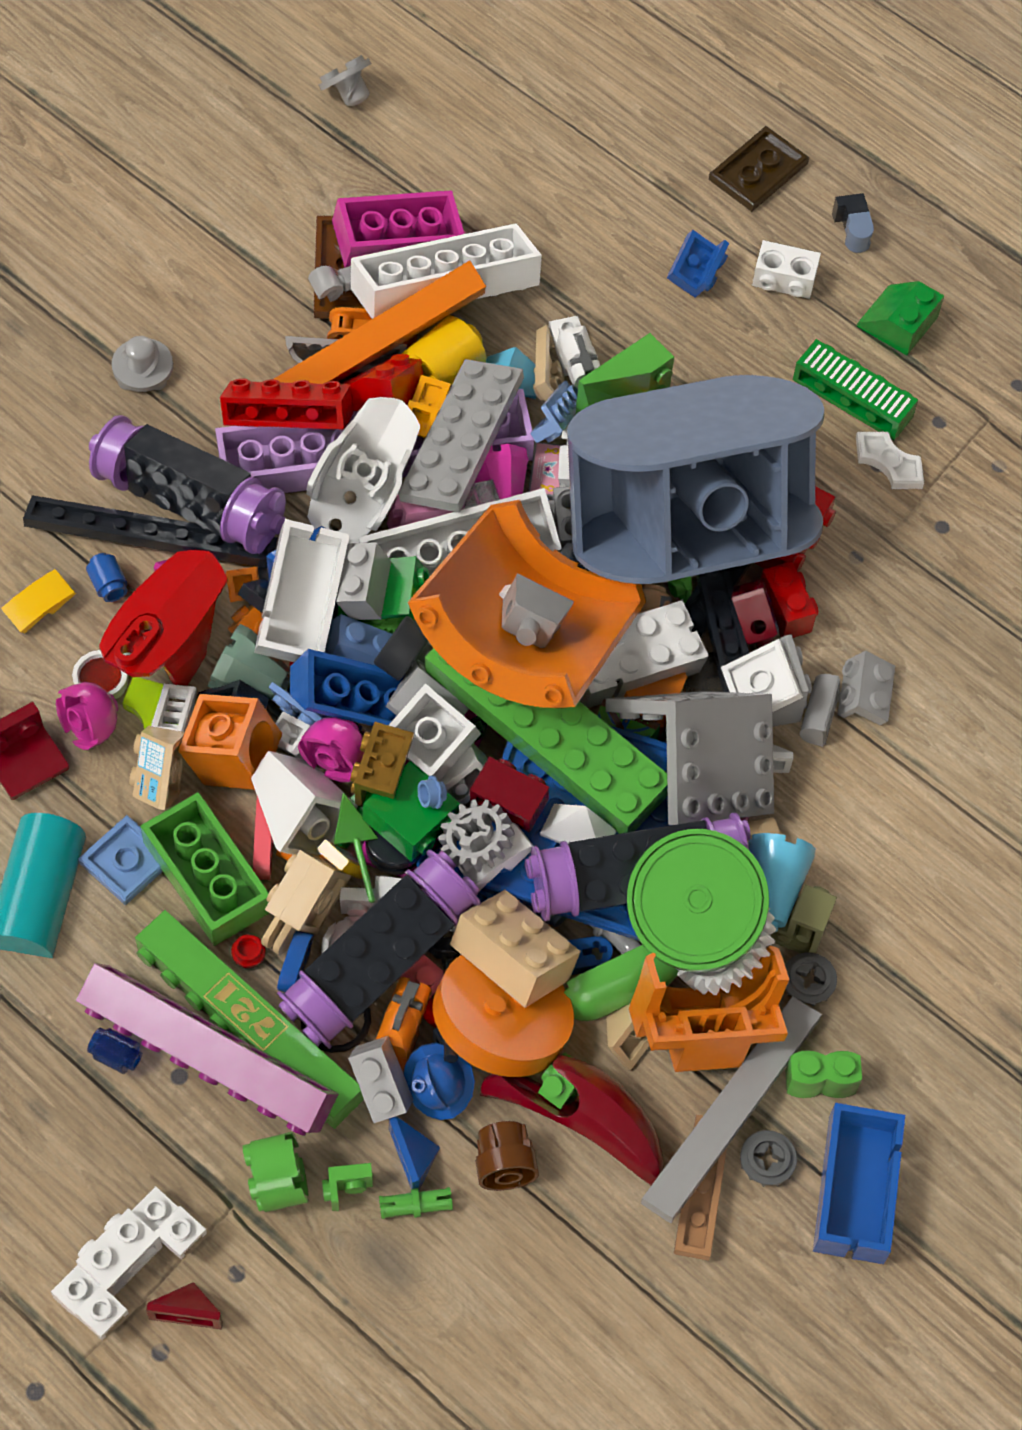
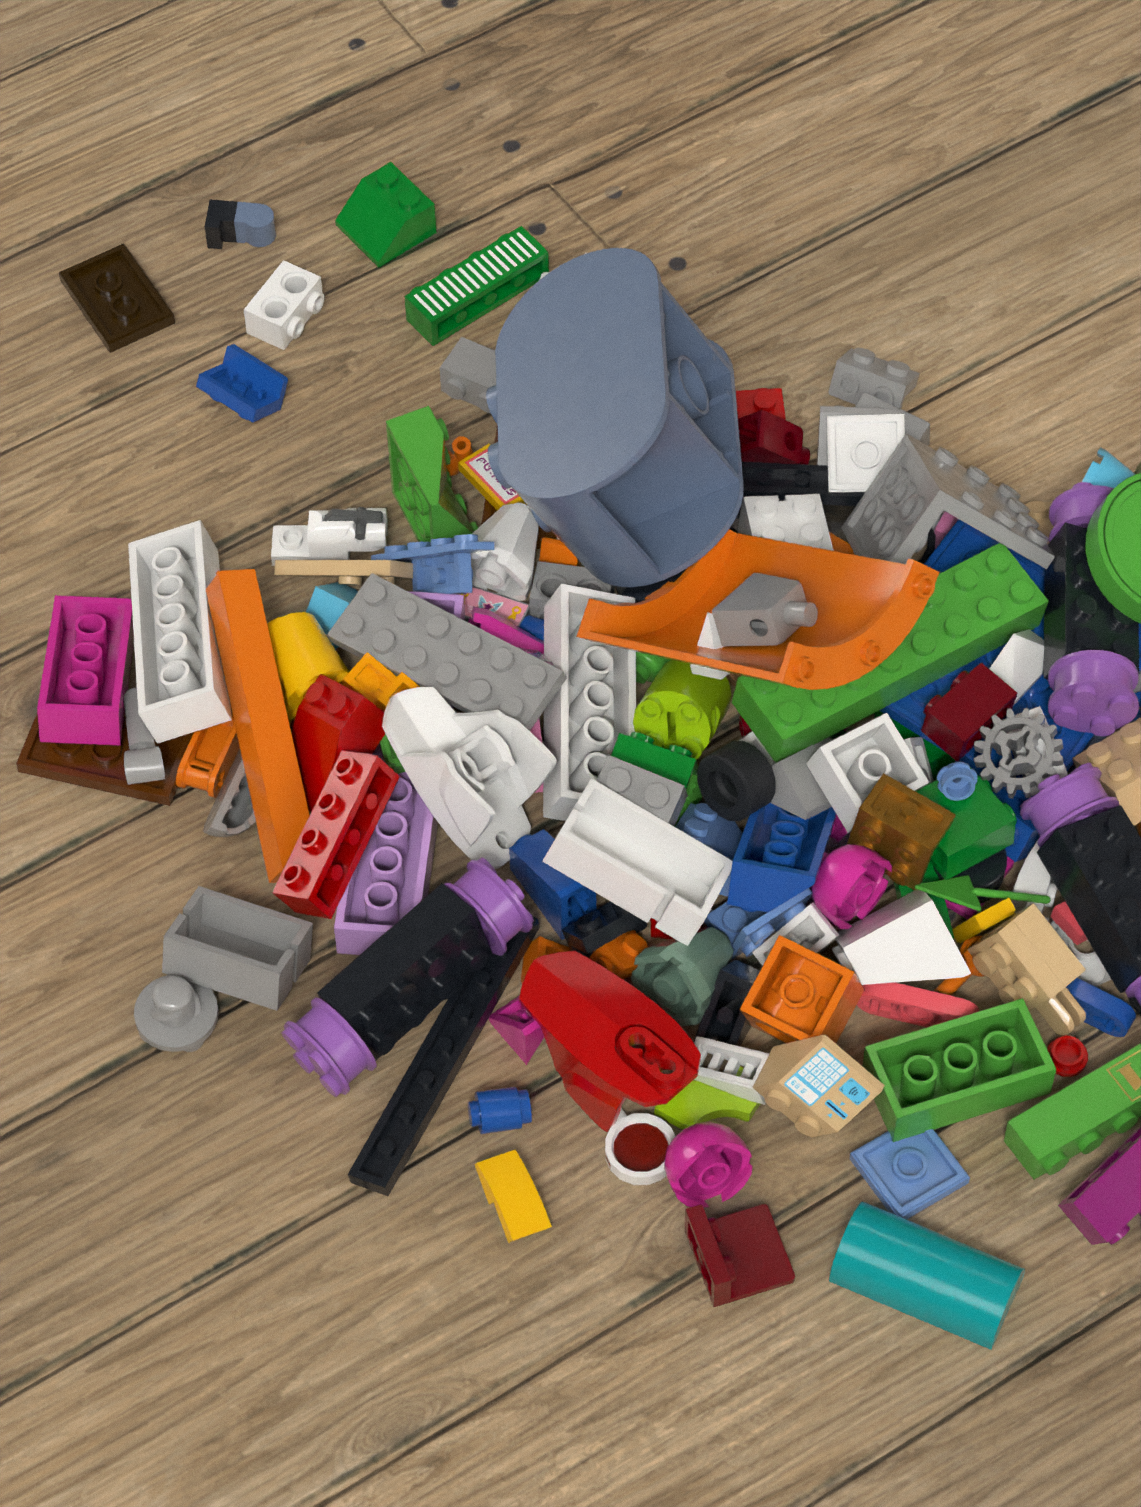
camera: 70 degrees left, 5 degrees down
none -> light grey piece [162,886,313,1011]

